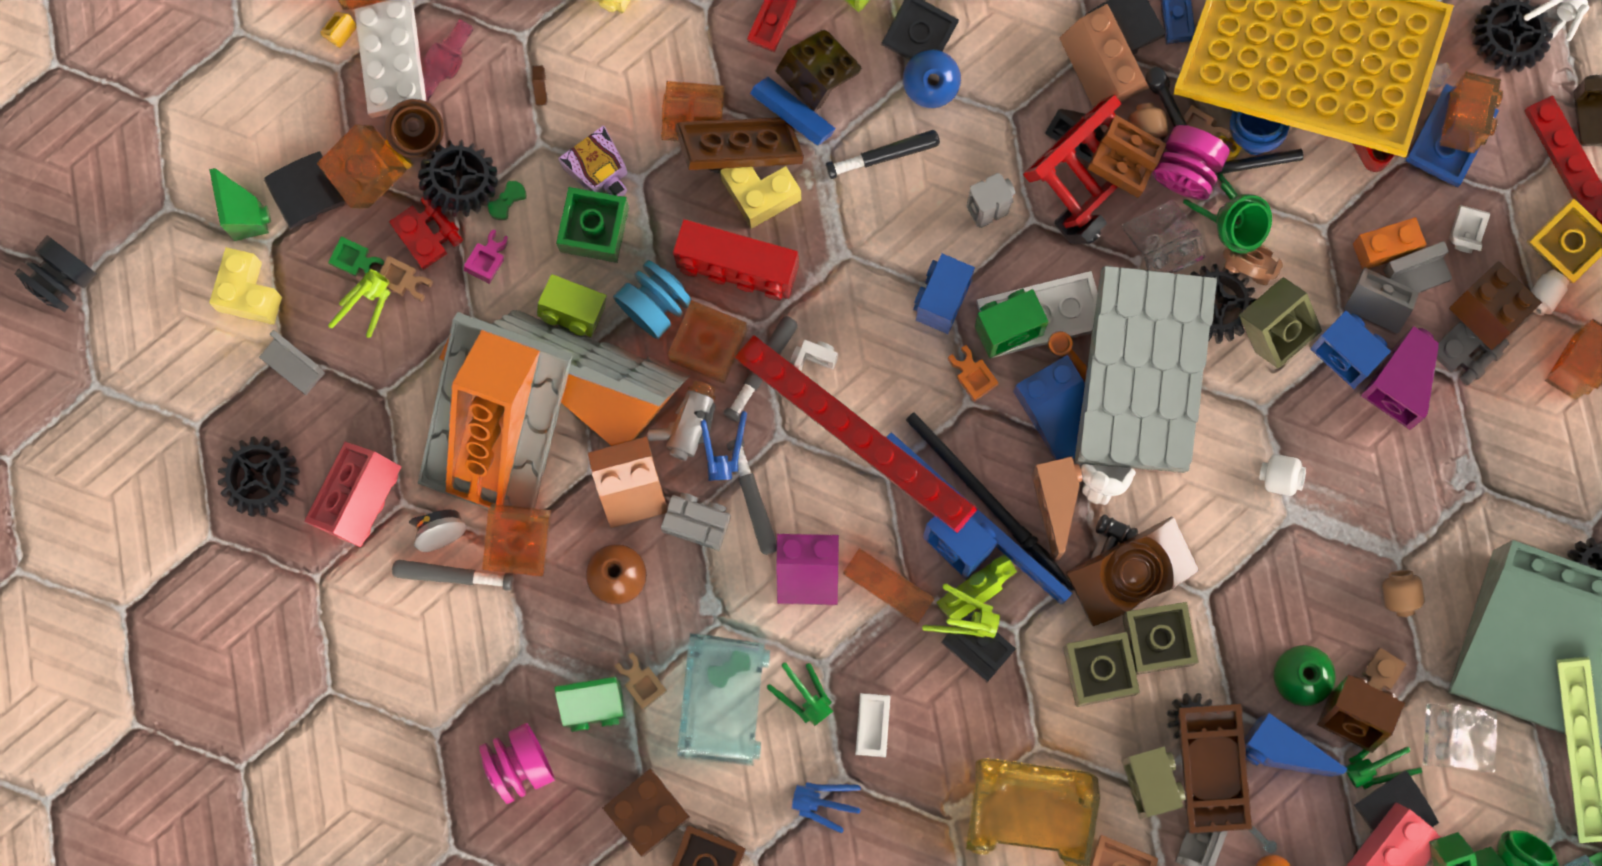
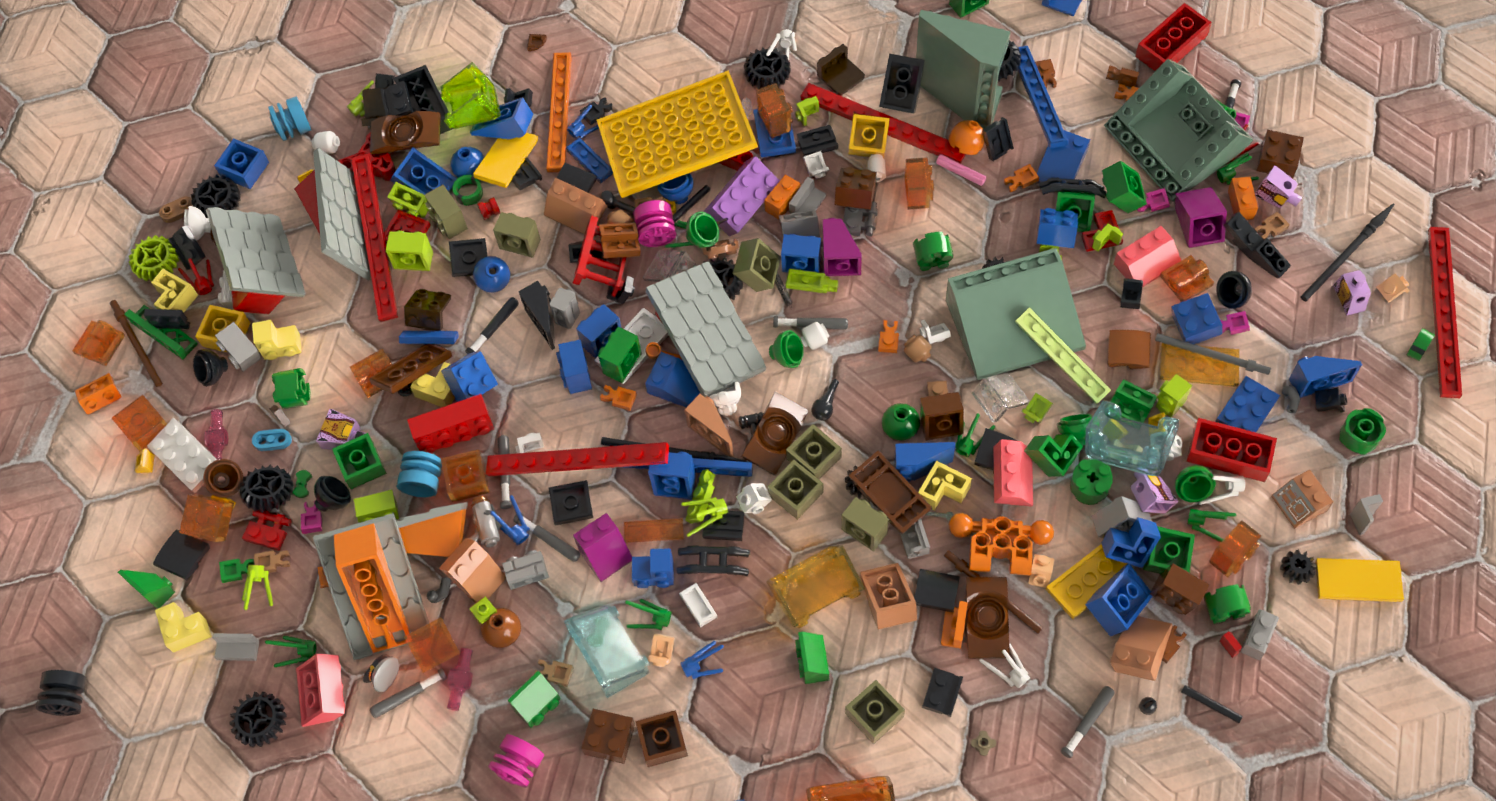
camera: 35 degrees left, 15 degrees down
none -> dark azure plate [252,429,292,451]
none -> green plant [265,636,317,667]
none -> green brick [272,368,311,409]
none -> black piece [314,476,351,512]
none -> dark grey arm [427,577,451,603]
none -> blue brick [441,351,498,402]
none -> clear pink pin [447,648,473,711]
none -> lime bracket [470,596,497,624]
none -> olive brick [493,212,541,258]
none -> black slope [518,281,555,350]
none -> black plate [549,480,594,526]
none -> blue brick [576,304,622,359]
none -> blue brick [632,548,674,588]
none -> light nougat bracket [648,634,675,667]
none -> black piece [677,545,750,576]
none -> medium lavender piece [704,156,780,237]
none -> white brick [736,483,772,514]
none -> green piece [769,330,804,368]
none -> dark grey piece [773,316,848,330]
none -> black piece [775,271,793,309]
none -> lime hinge [785,269,838,293]
none -> lime bracket [795,96,819,126]
none -> black plate [796,124,838,156]
none -> black piece [811,379,839,421]
none -> orange plate [878,320,899,353]
none -> green brick [913,232,954,271]
none -> light yellow brick [918,461,972,511]
none -> white bracket [919,320,951,344]
none -> lime bracket [1021,393,1053,424]

